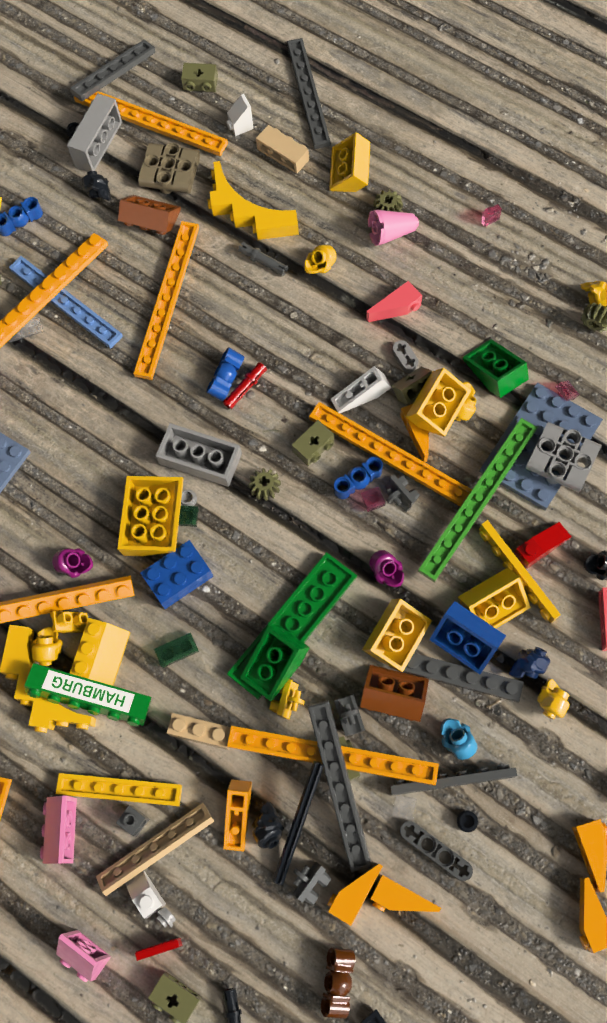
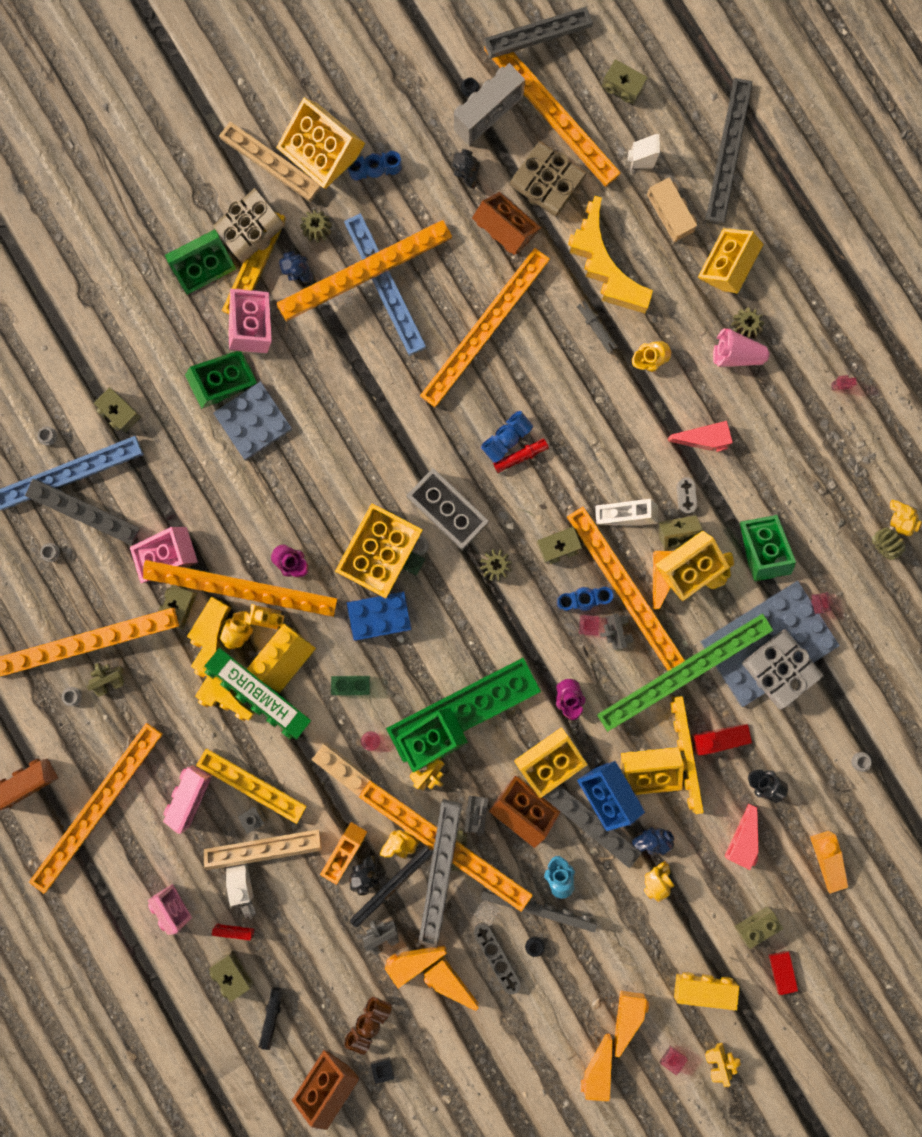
camera: 20 degrees right, 15 degrees up
none -> clear pink plate [361,731,380,751]
none -> yellow head [380,830,420,859]

